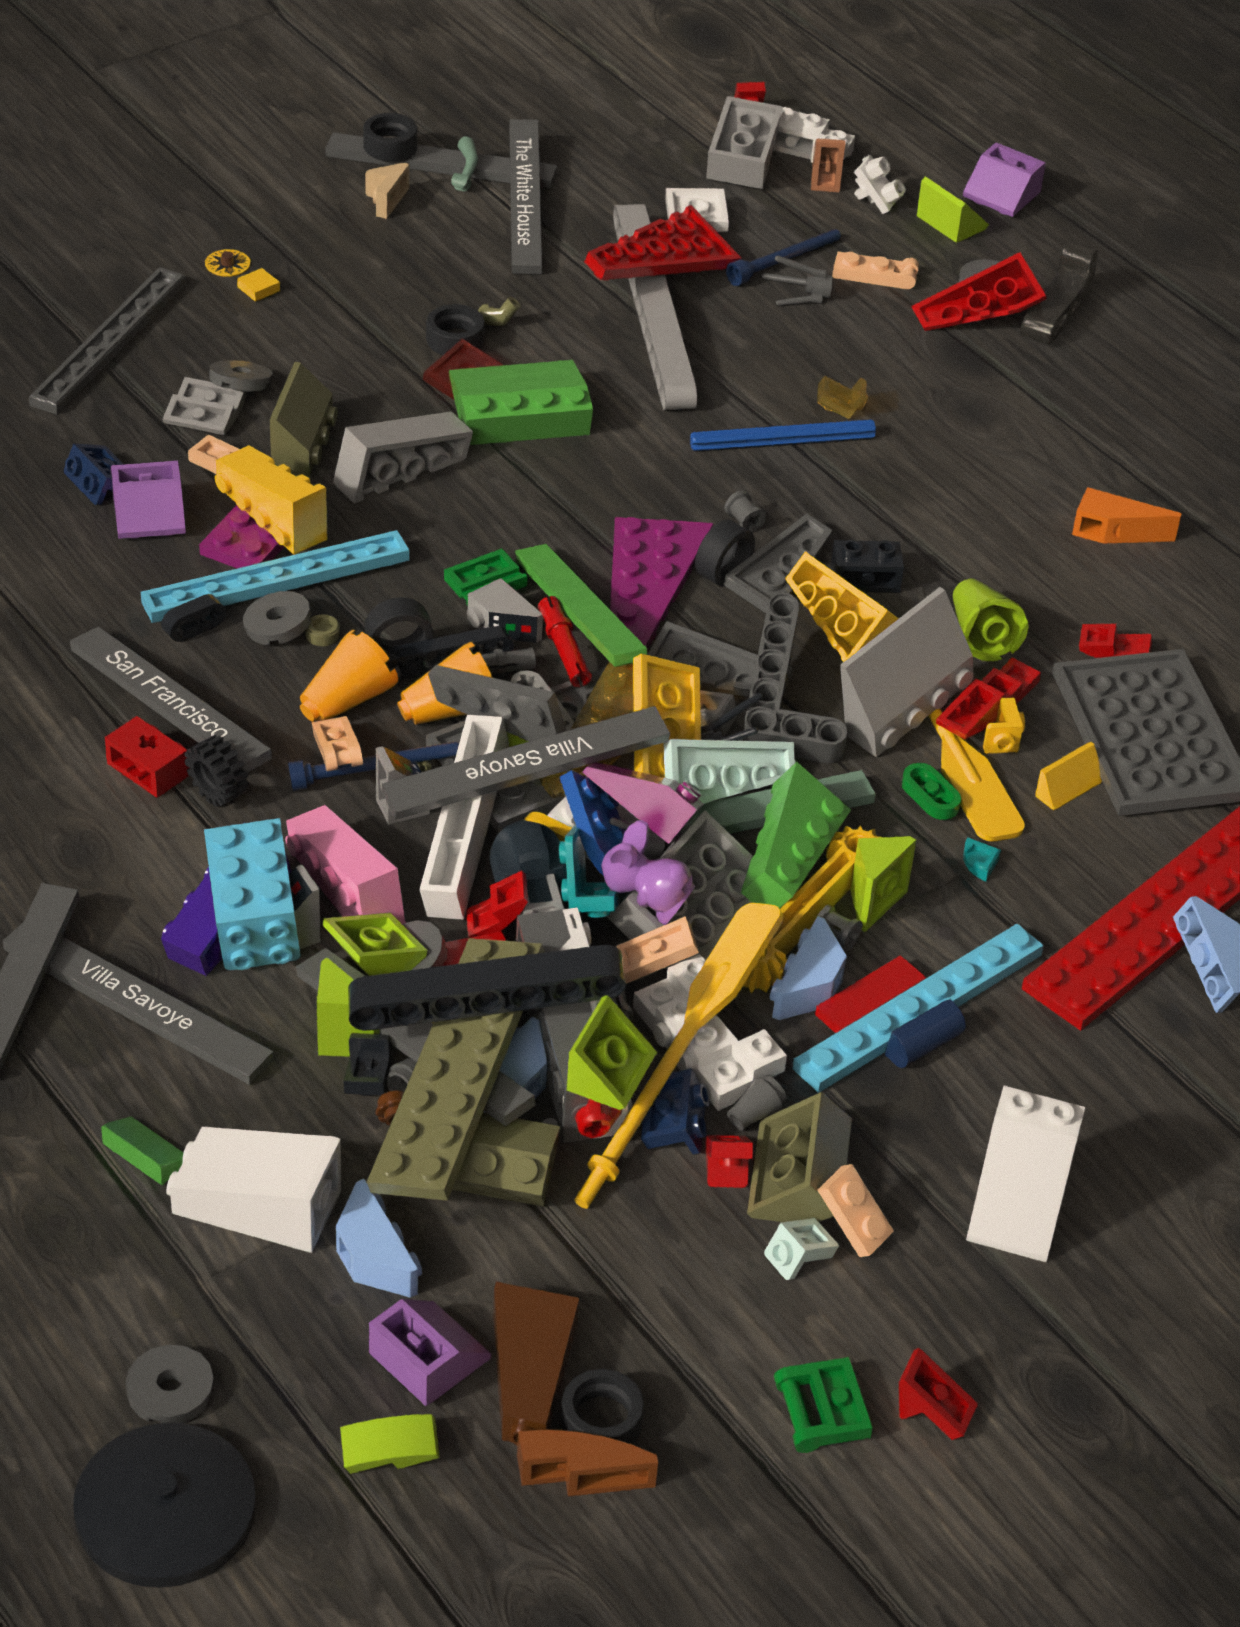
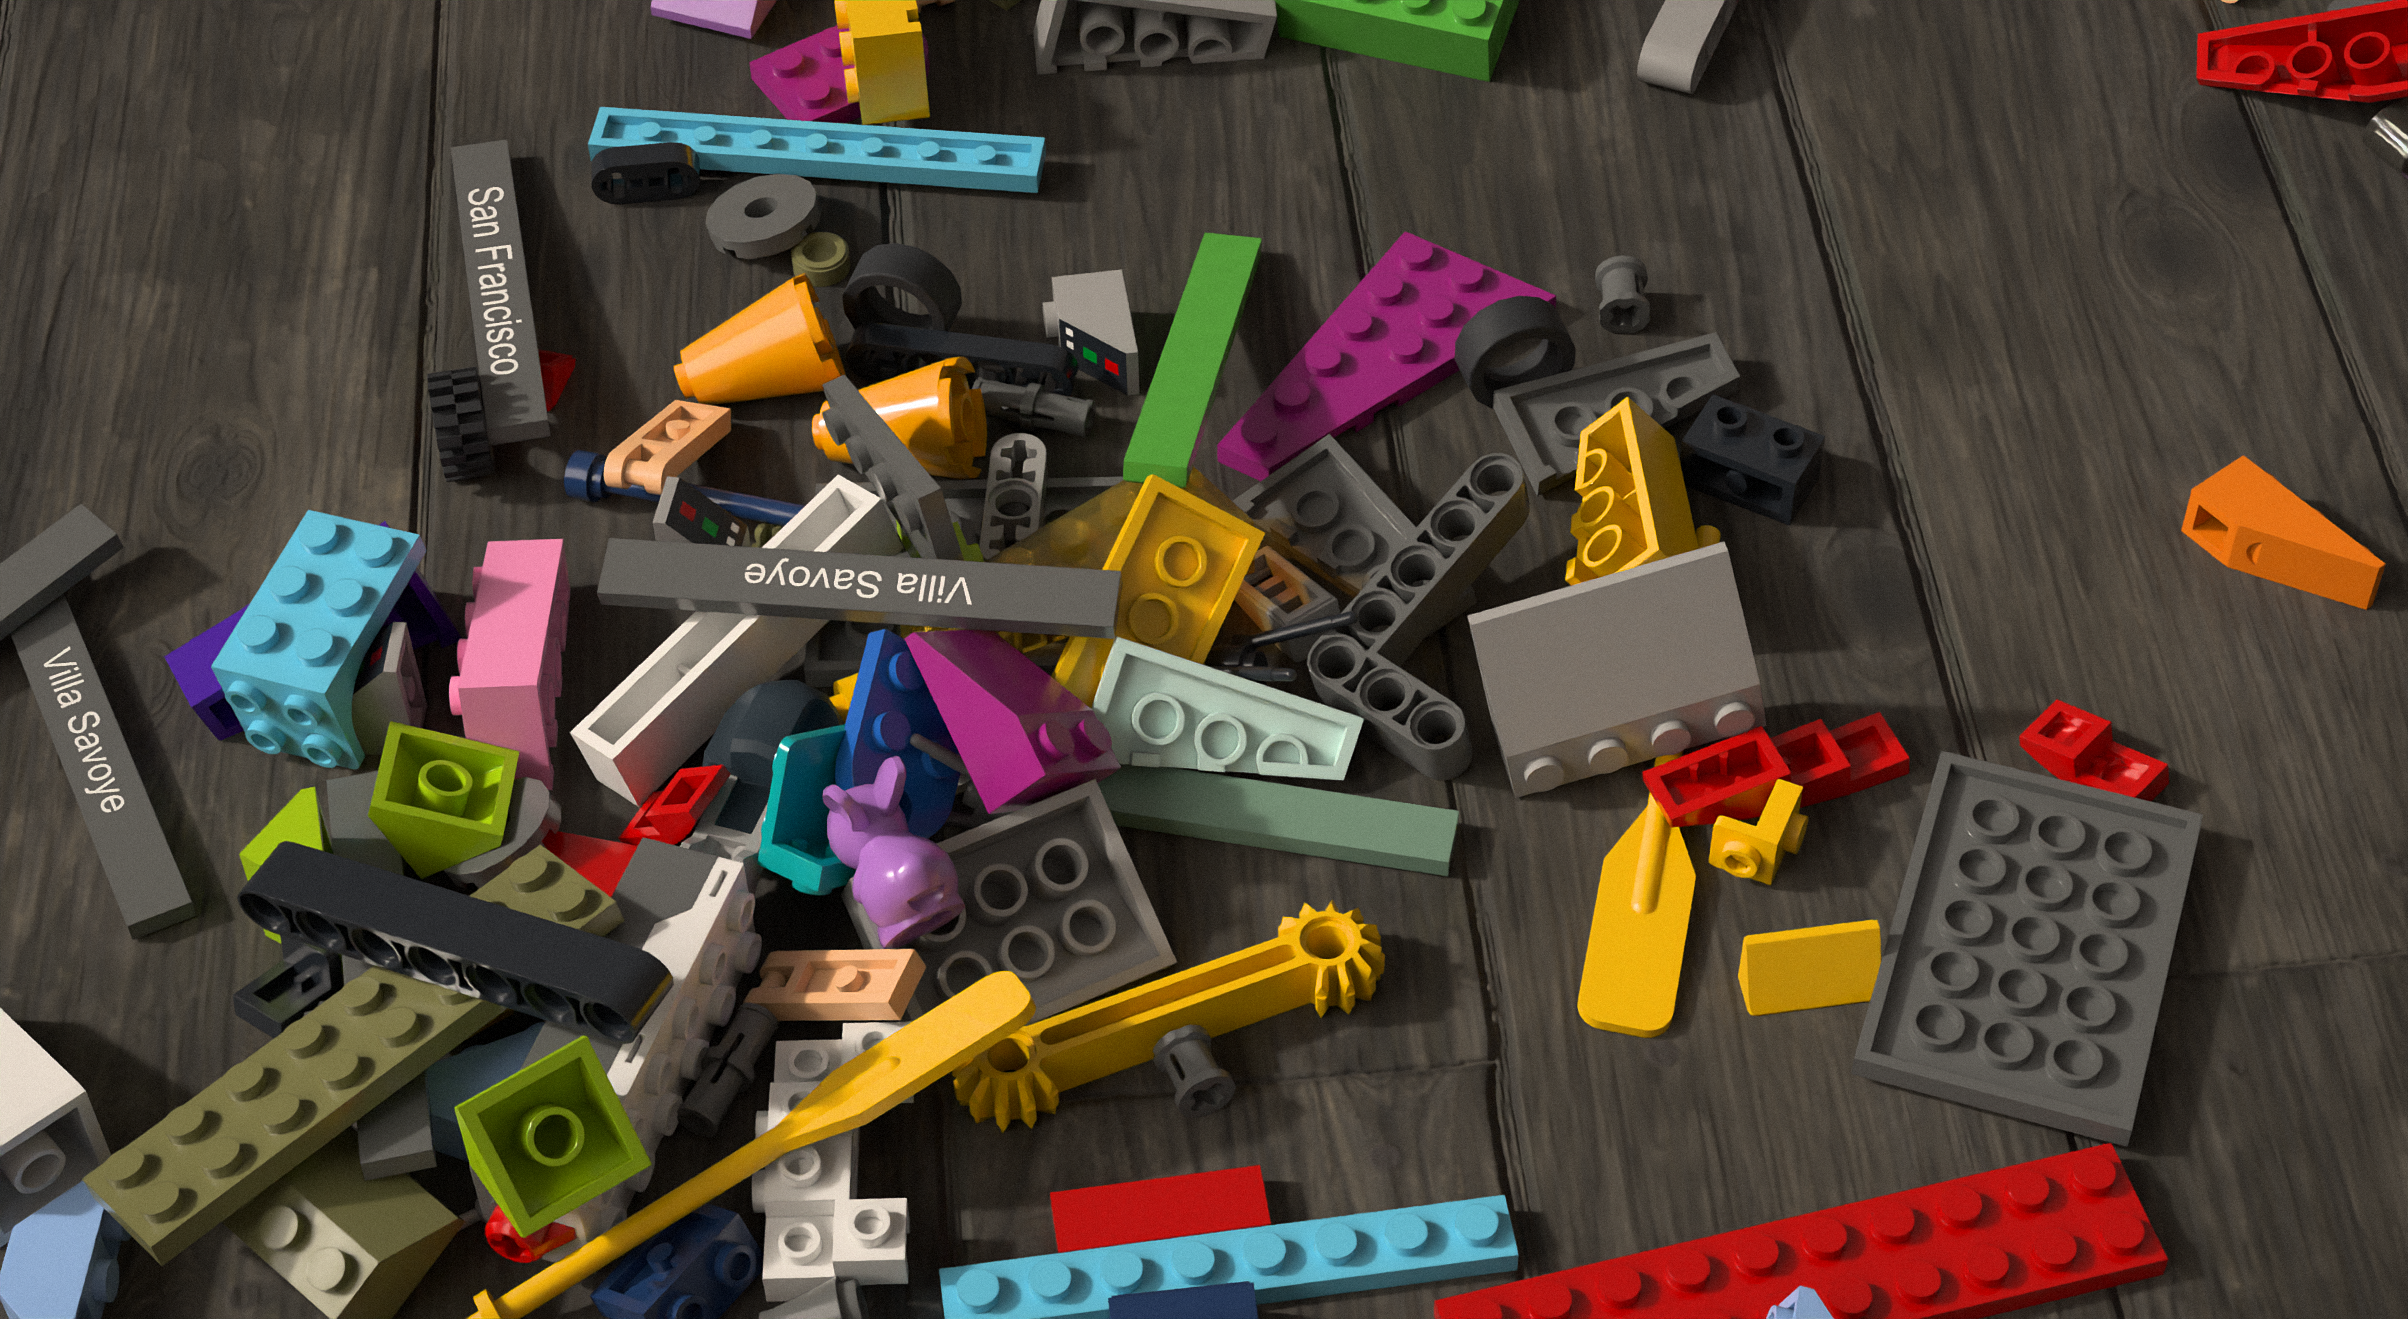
camera: 35 degrees right, 5 degrees up
red brick [105,716,189,798] -> none
green plate [444,549,527,606] -> none
red pin [538,596,592,687] -> none
blue axle [690,419,876,451] -> none
bright green wedge [741,762,851,908] -> none
light blue slope [770,916,846,1020] -> none
clear yellow bracket [817,376,868,419] -> none
lime slope [850,836,916,932] -> none
green plate [902,763,961,820] -> none
lime cone [953,579,1029,661] -> none
teal tile [963,837,1001,882] -> none

